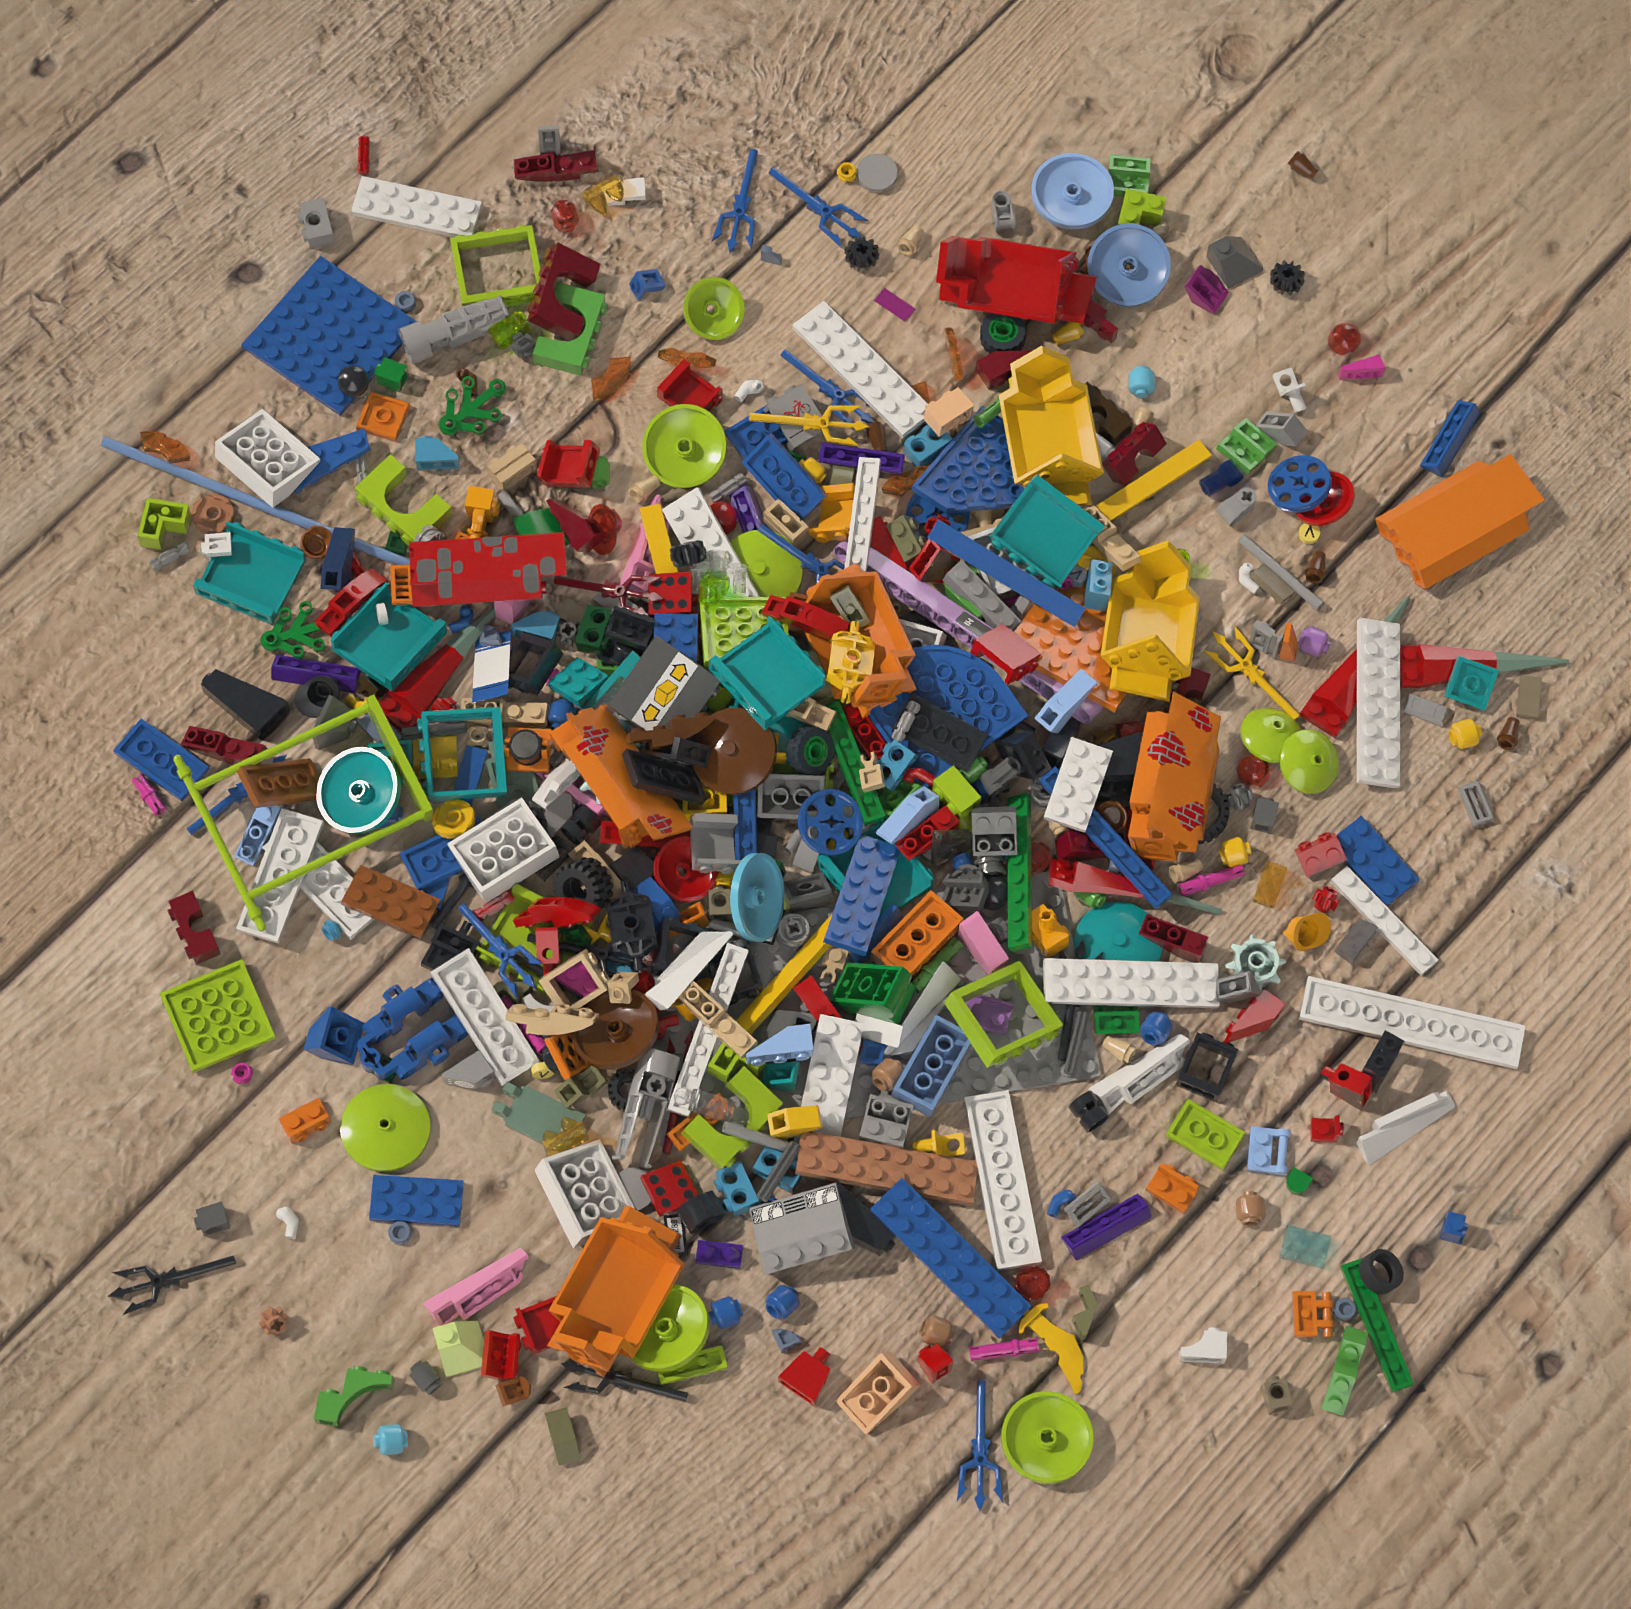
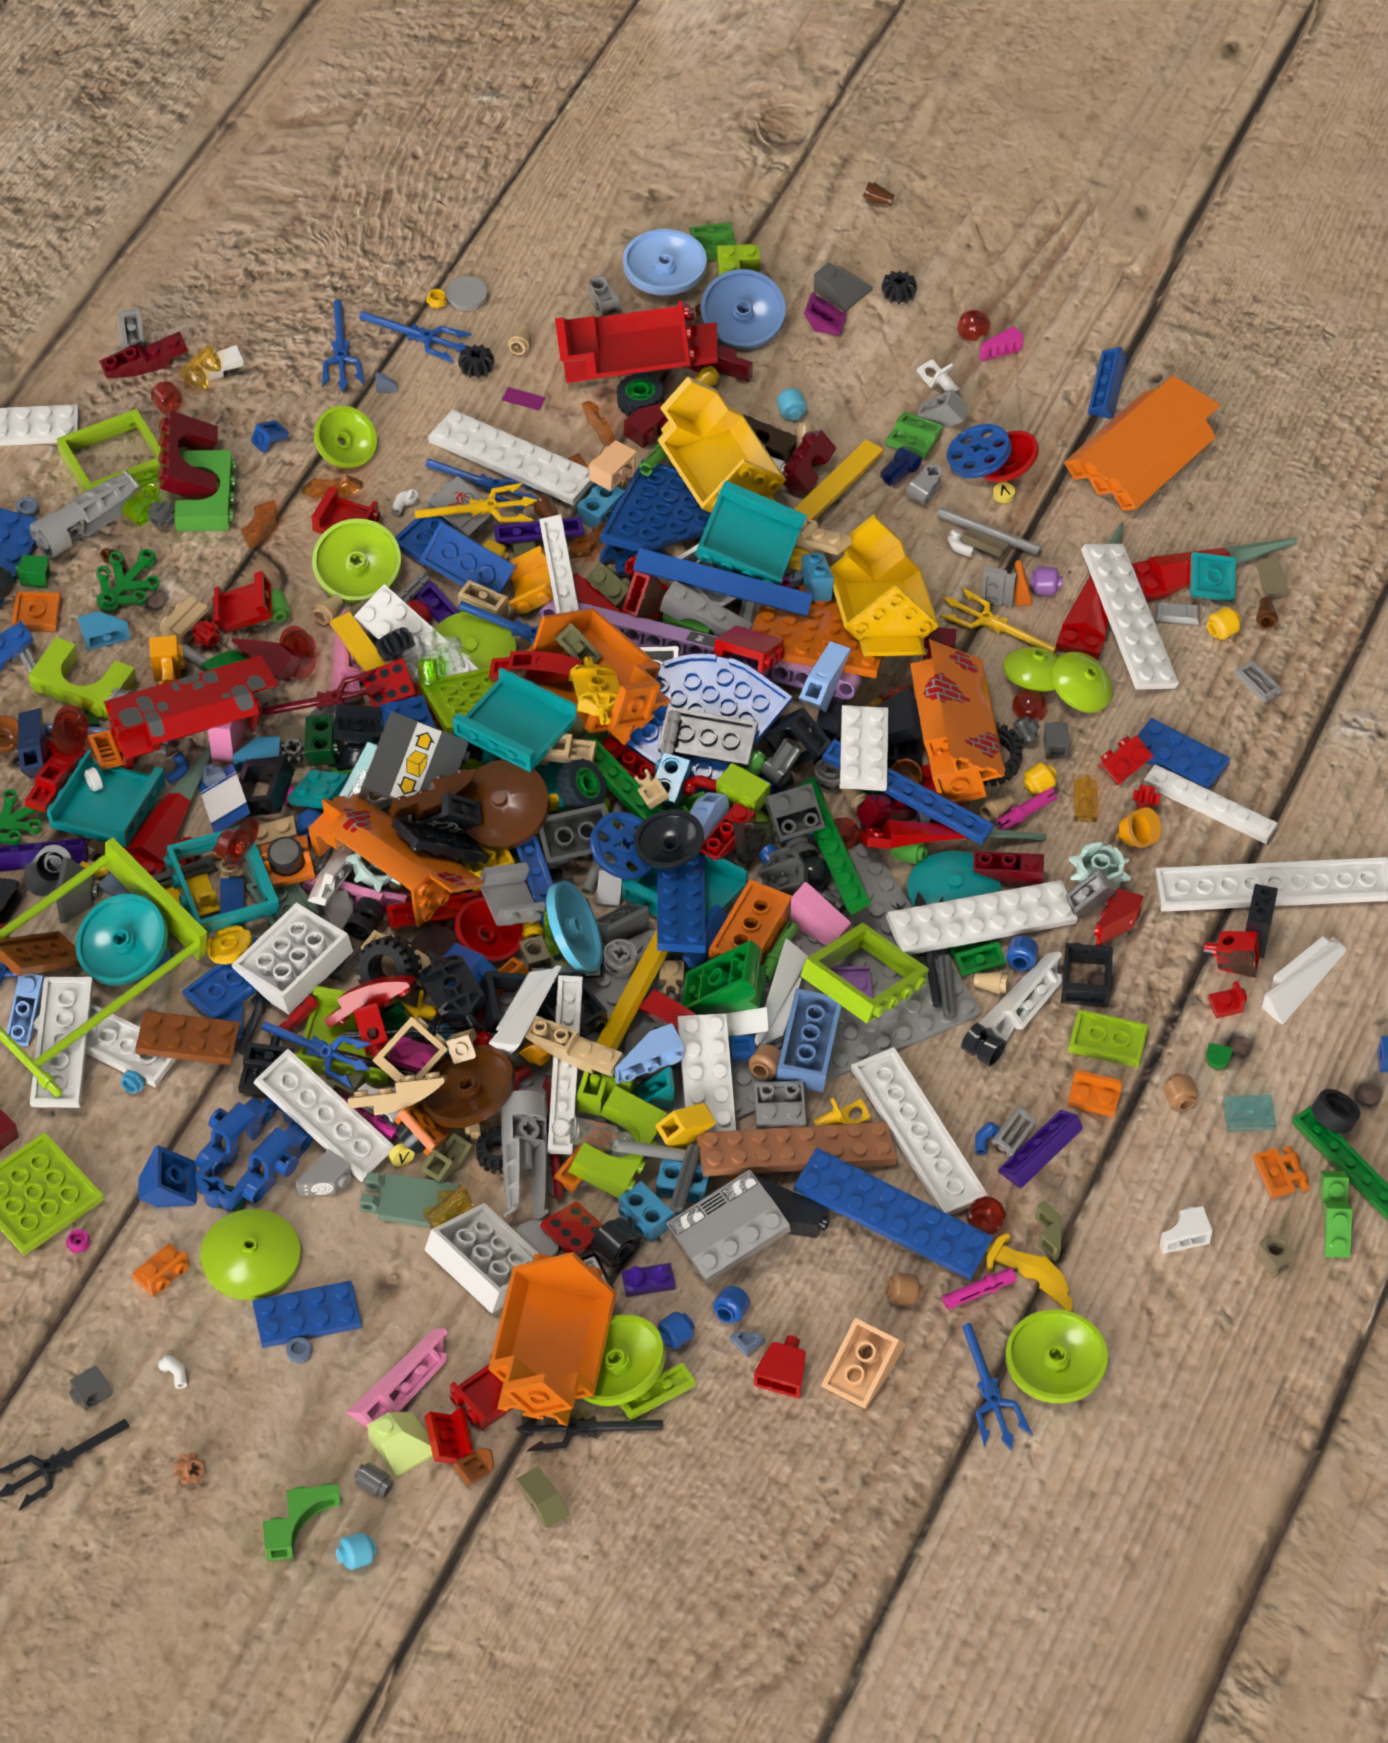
camera: 15 degrees left, 15 degrees down
red slope [917,1344,953,1383] -> none
light orange brick [1032,904,1070,958] -> none
light blue plate [1247,1126,1291,1176] -> none
reddish brown cone [1304,551,1326,584] -> none
sand blue tile [1333,1298,1357,1322] -> none
flat silver slope [1334,918,1379,964] -> none
none -> clear red piece [52,705,89,755]
none -> red gear [193,620,220,648]
none -> clear red piece [213,818,259,870]
none -> black dish [634,809,704,869]

